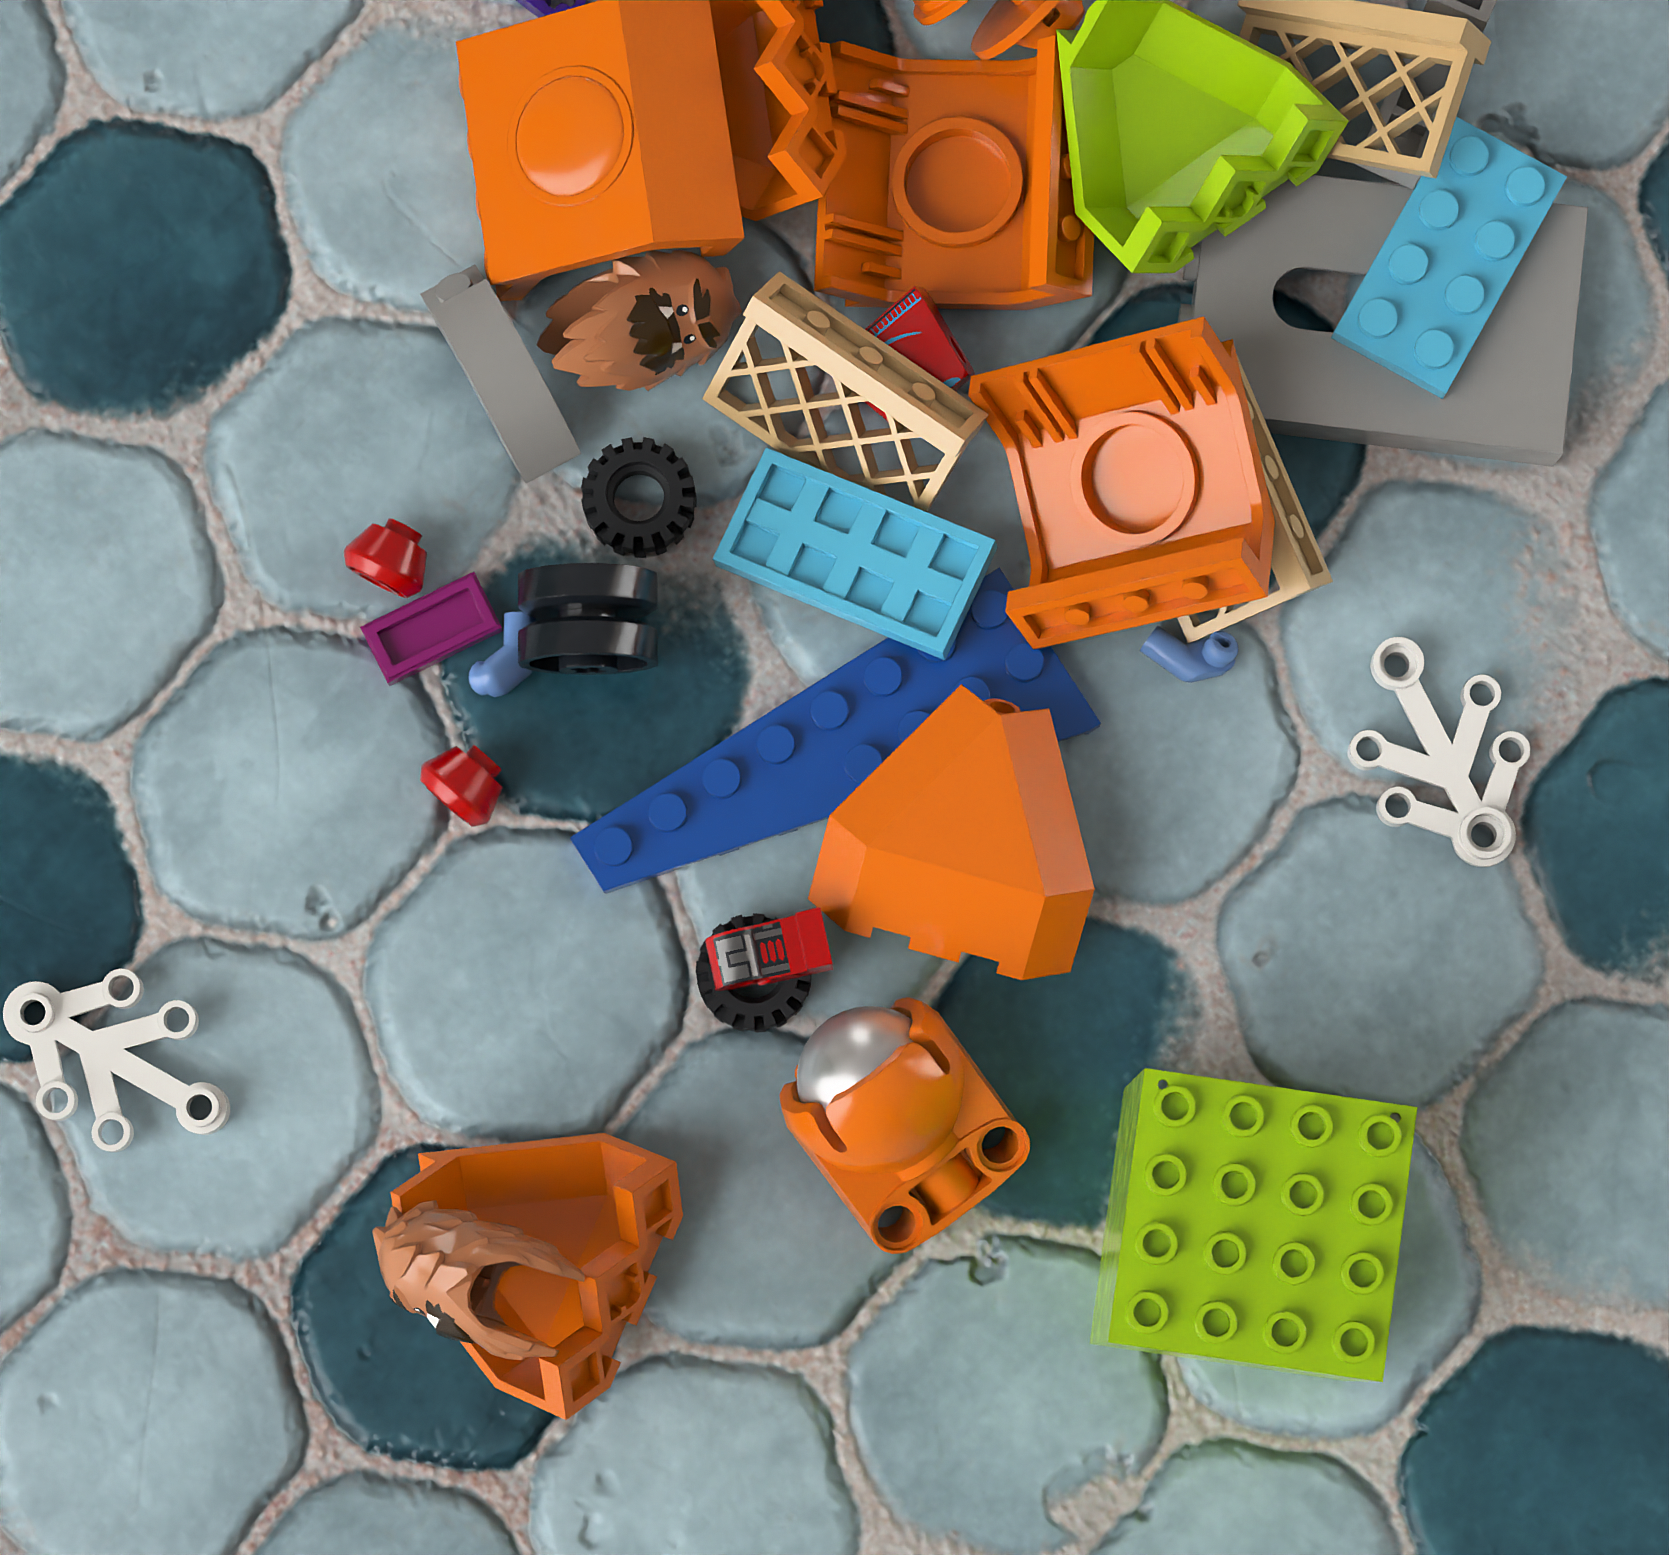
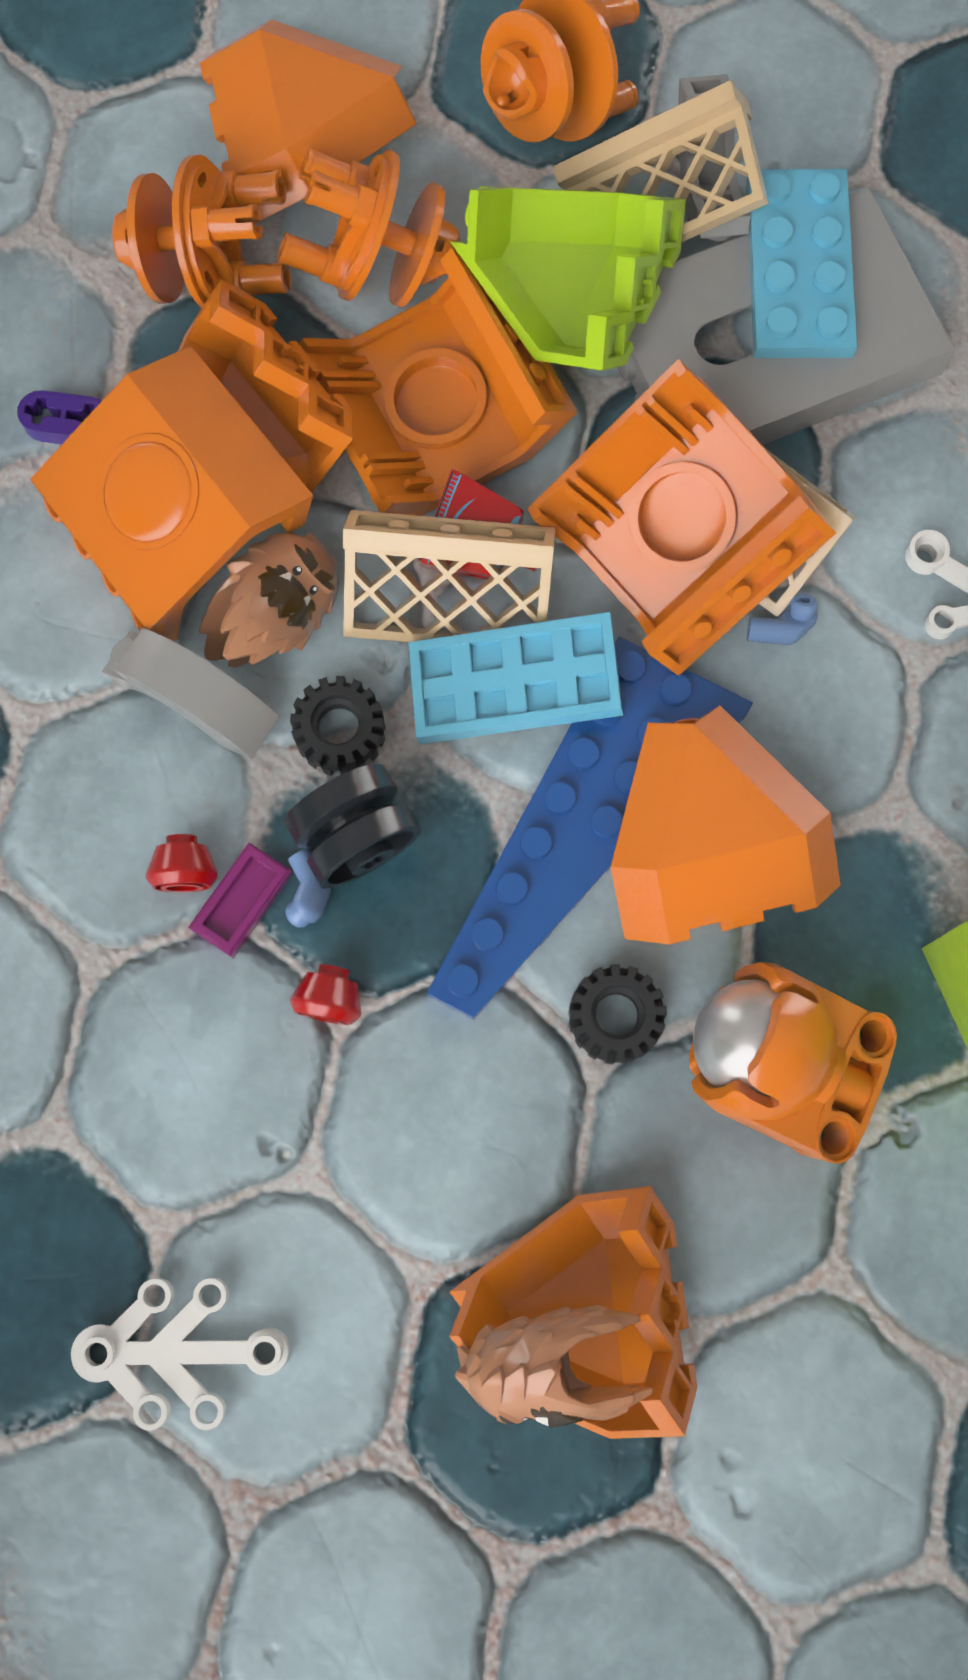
camera: 30 degrees left, 5 degrees down
leg [705,907,833,991] -> none

